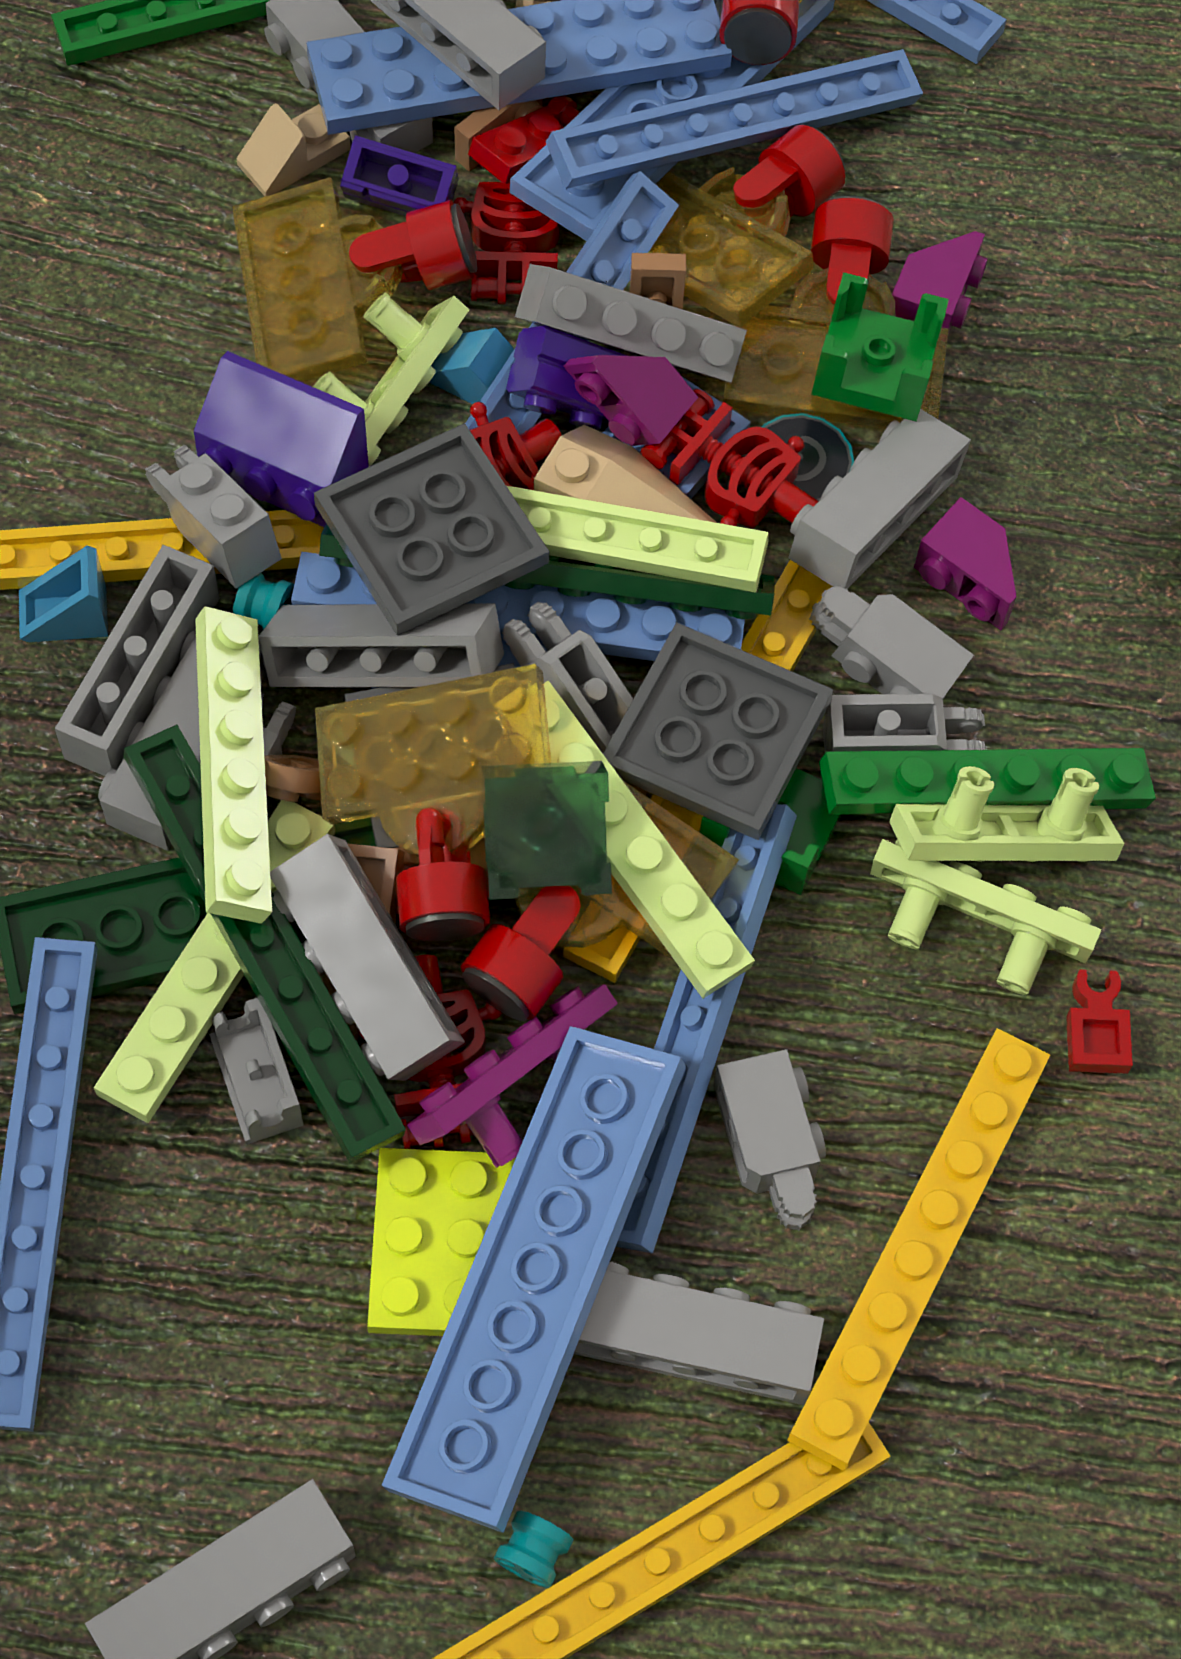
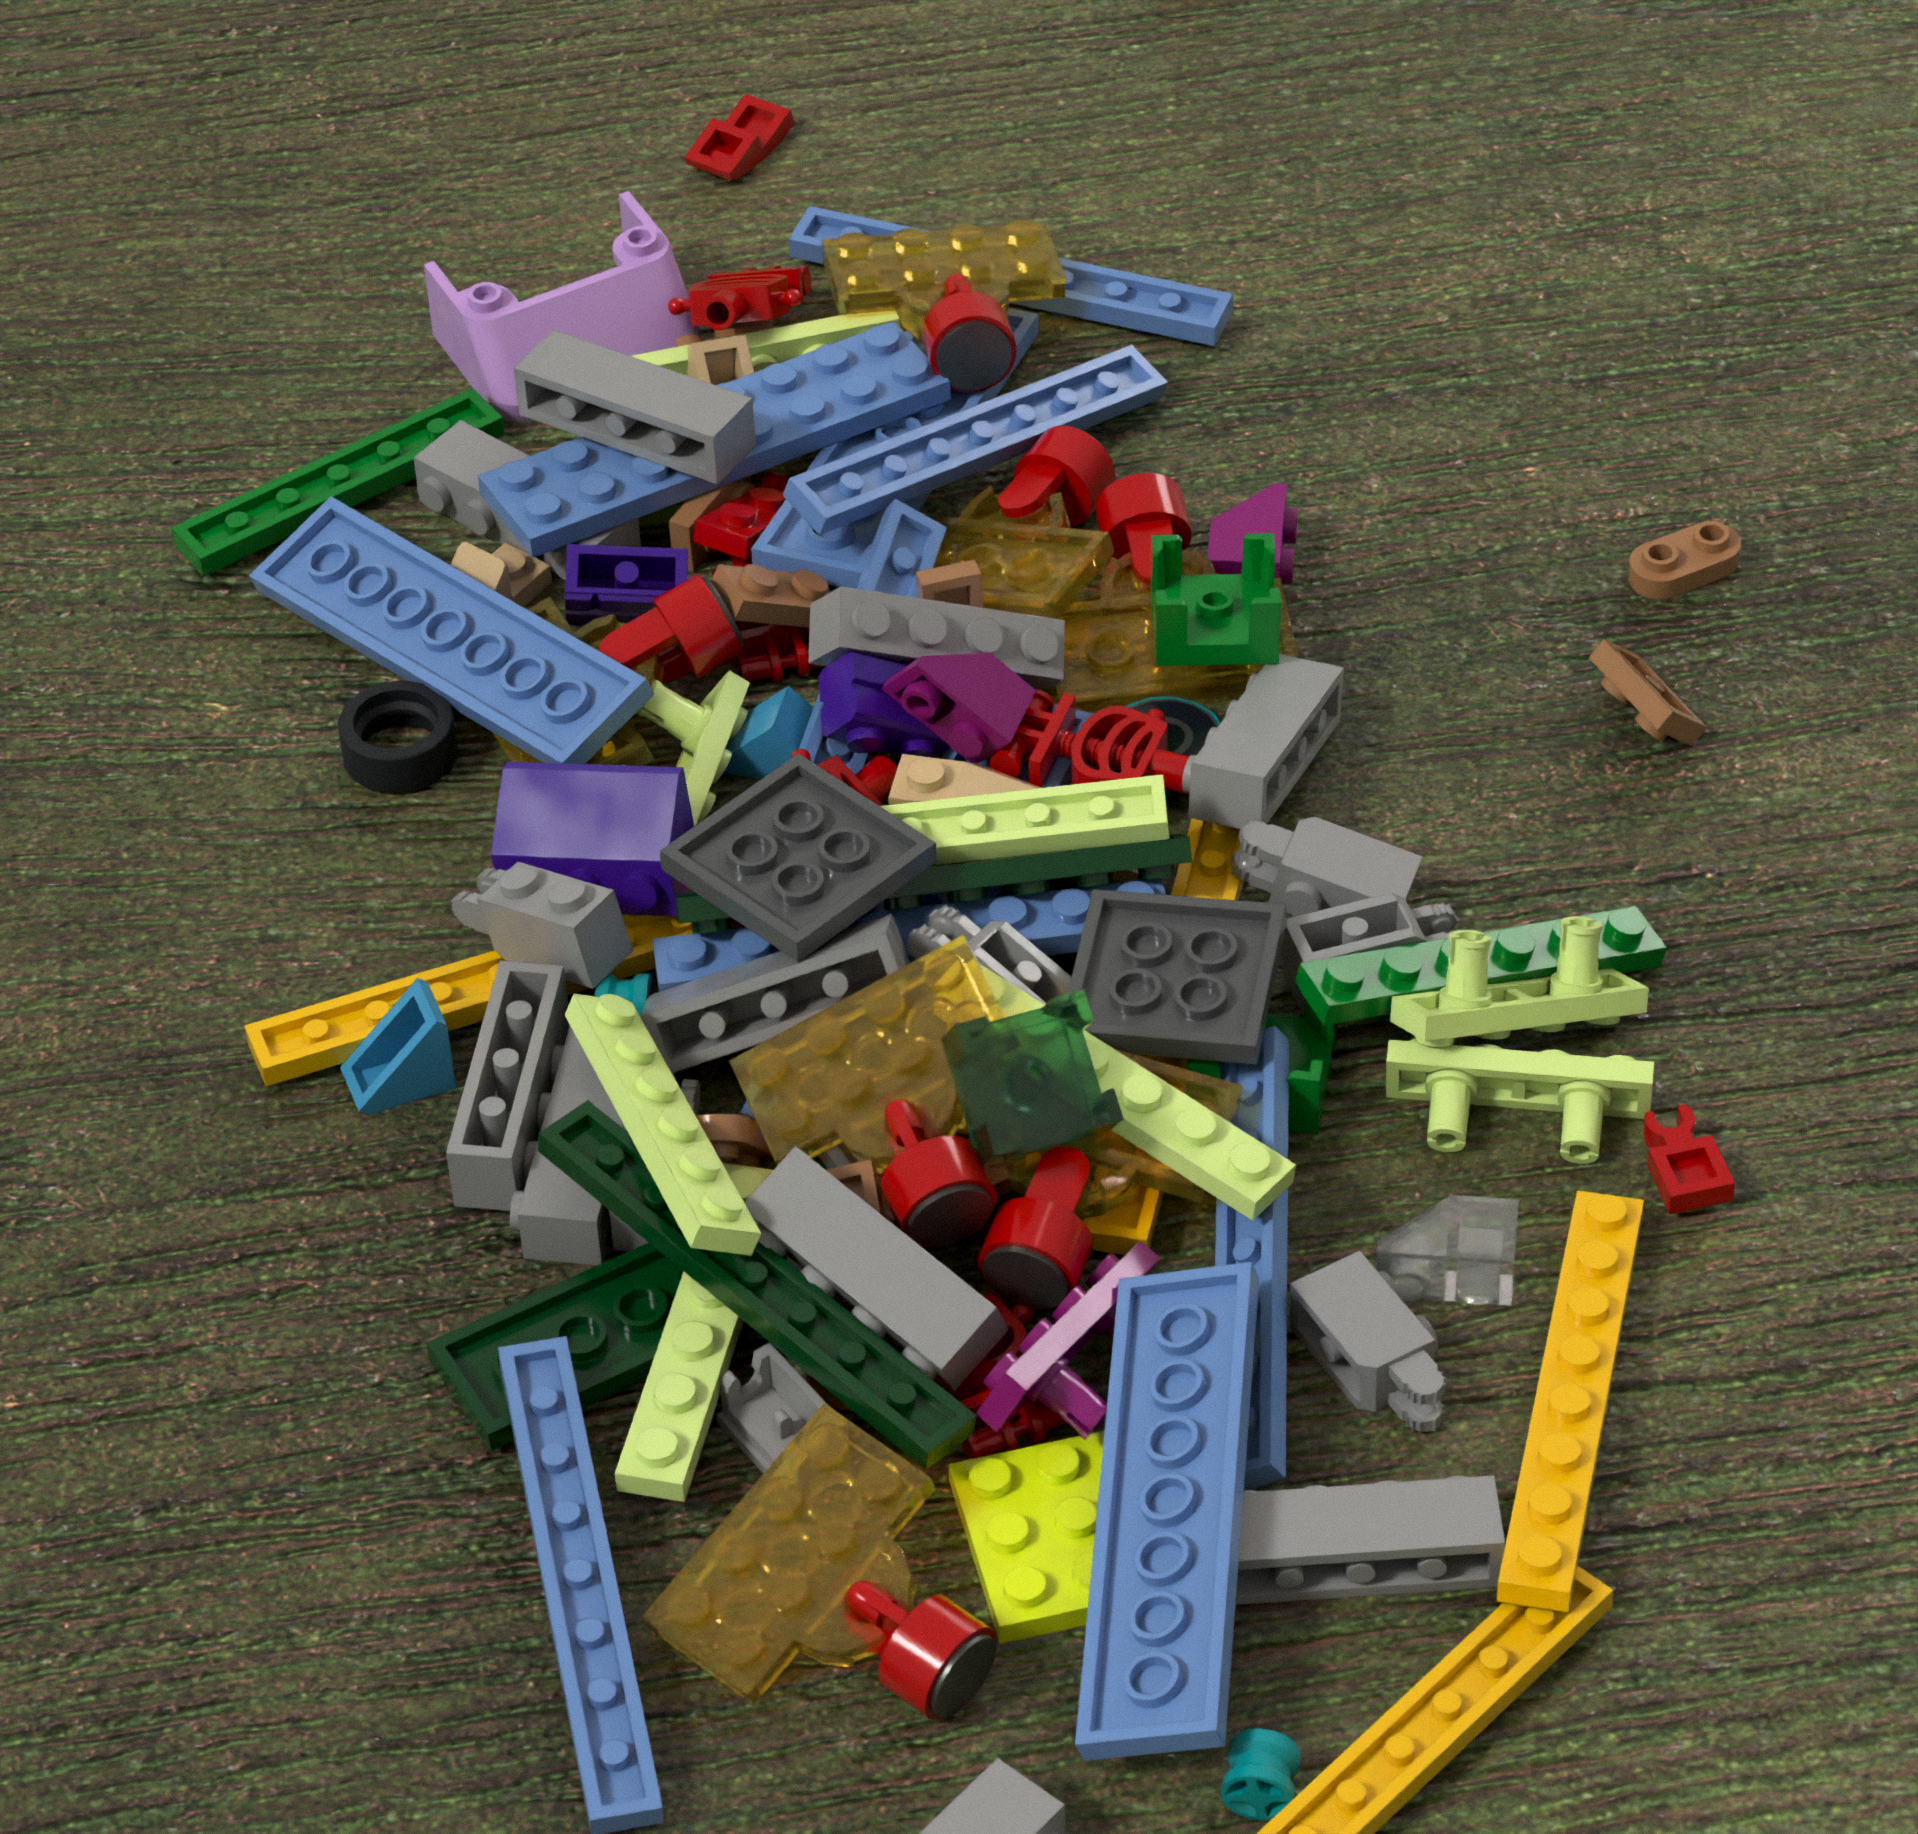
camera: 10 degrees left, 20 degrees down
magenta slope [914,497,1017,630] -> none
none -> medium blue plate [249,496,654,764]
none -> black tyre [338,680,458,794]
none -> clear yellow plate [642,1403,997,1720]
none -> medium nougat plate [711,564,830,628]
none -> clear slope [1377,1195,1519,1306]

